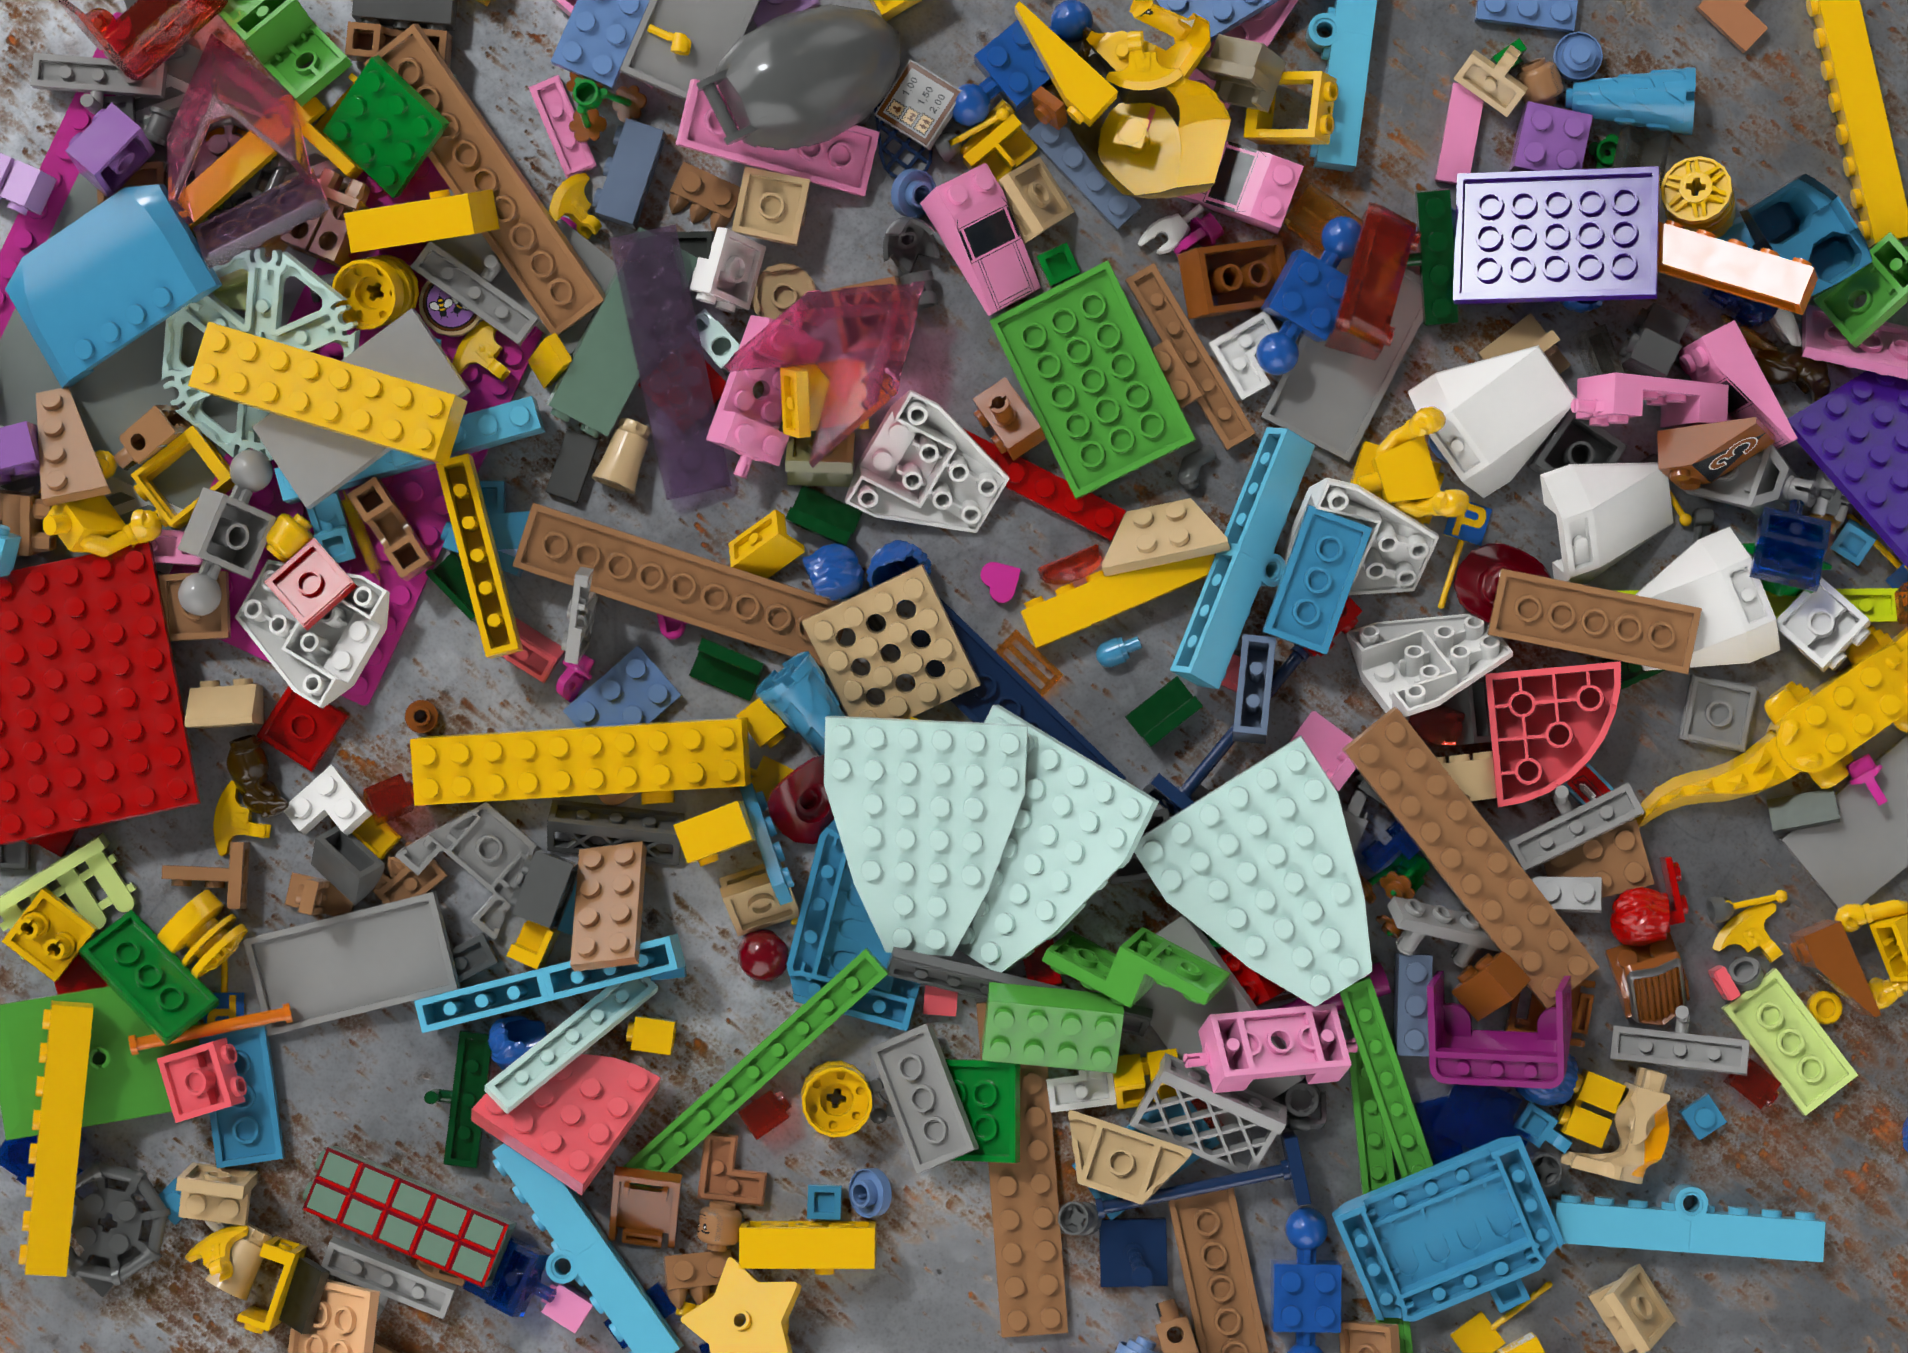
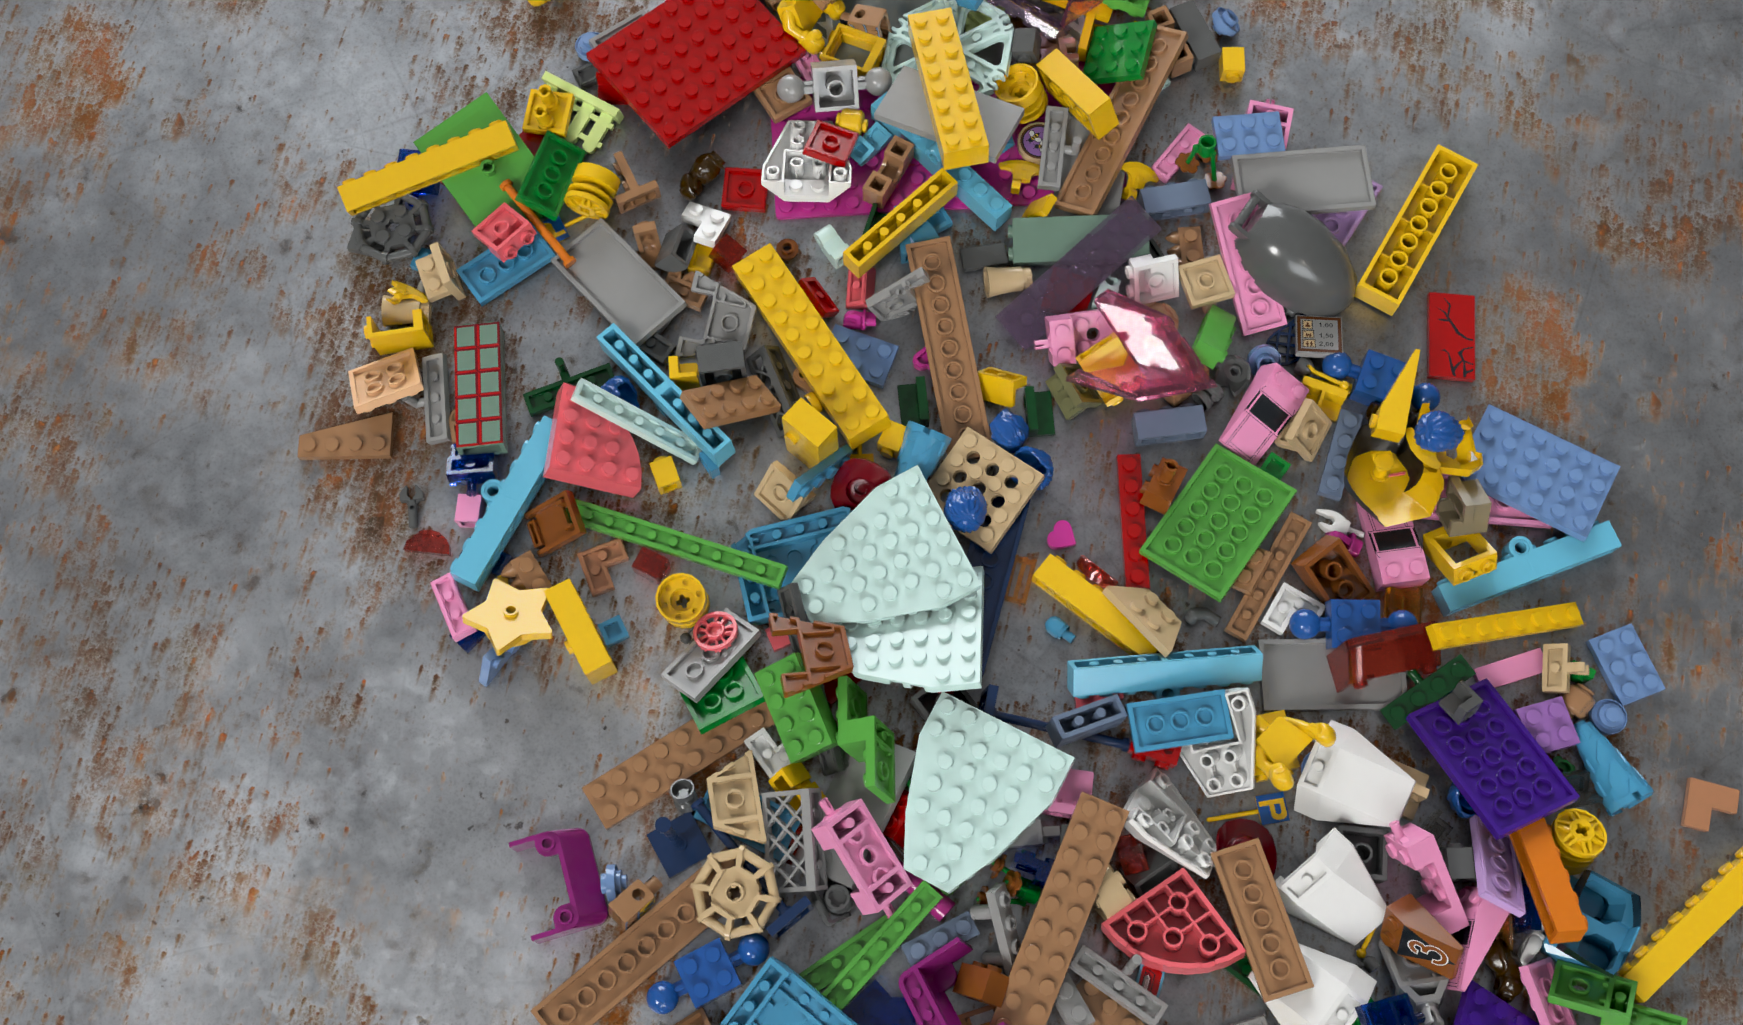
camera: 55 degrees right, 15 degrees down
tan slope [185,678,265,729] -> none
yellow piece [213,780,271,856] -> none
pearl dark grey tile [279,1257,330,1334] -> none
yellow piece [341,490,381,581] -> none
yellow hand [647,24,692,56] -> none
medium nougat head [697,1201,742,1252] -> none
dark red hair [737,929,789,982] -> none
white wedge [845,390,1010,533] -> none
medium blue plate [849,1168,892,1218] -> none
dark orange plate [1032,86,1068,131] -> none
dark green panel [1125,676,1203,748] -> none
none -> tan plate [690,845,782,941]
none -> coral wheel [693,611,738,653]
none -> dark orange wing [768,613,854,698]
none -> red plate [798,277,840,318]
none -> light aqua leg [813,224,849,269]
none -> blue hair [944,486,987,533]
none -> dark grey brick [1011,28,1042,64]
none -> sand blue brick [1131,403,1208,447]
none -> bright green brick [1189,304,1237,369]
none -> blue hair [1414,411,1464,452]
none -> yellow plate [1425,602,1584,651]
none -> dark grey panel [1439,680,1483,725]
none -> lavender tile [1469,815,1526,918]

